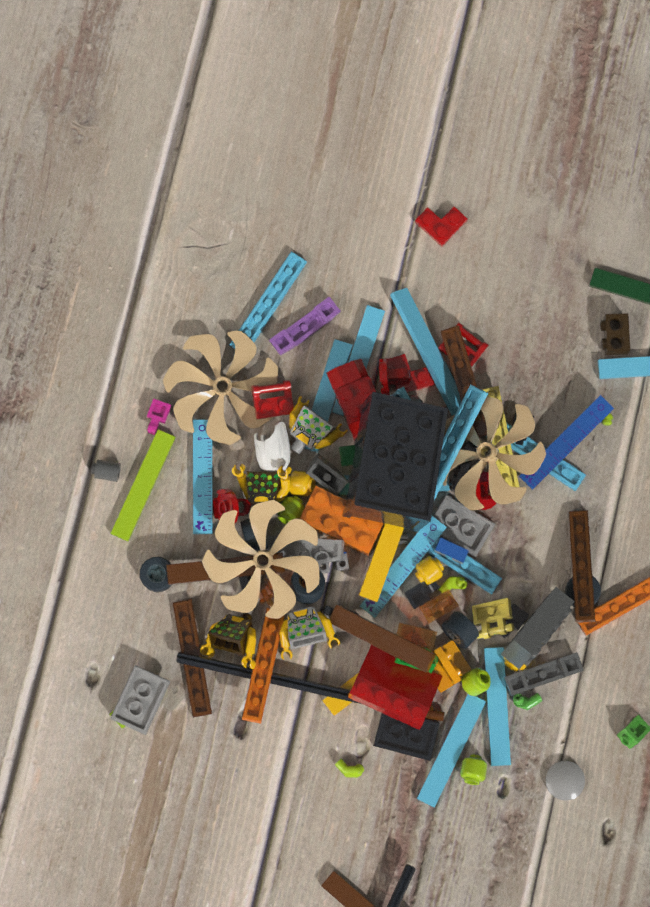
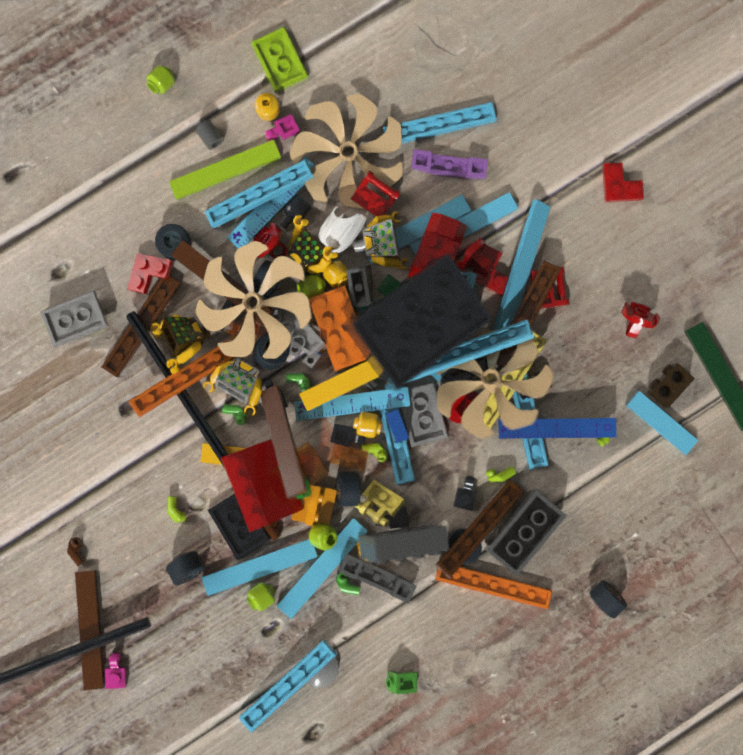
camera: 40 degrees right, 5 degrees up
none -> reddish brown arm [67,537,86,566]
none -> plate [127,253,173,295]
none -> lime head [146,65,175,94]
none -> black wheel [166,551,205,585]
none -> medium azure tile [205,159,314,229]
none -> bright green arm [222,404,248,425]
none -> medium azure tile [239,639,338,733]
none -> lime tile [251,27,309,94]
none -> yellow head [254,93,280,121]
none -> black piece [280,195,312,230]
none -> bright green arm [286,373,312,391]
none -> black plate [453,475,477,511]
none -> dark grey brick [484,489,567,576]
none -> lime arm [486,466,516,482]
none -> red tile [621,302,660,339]

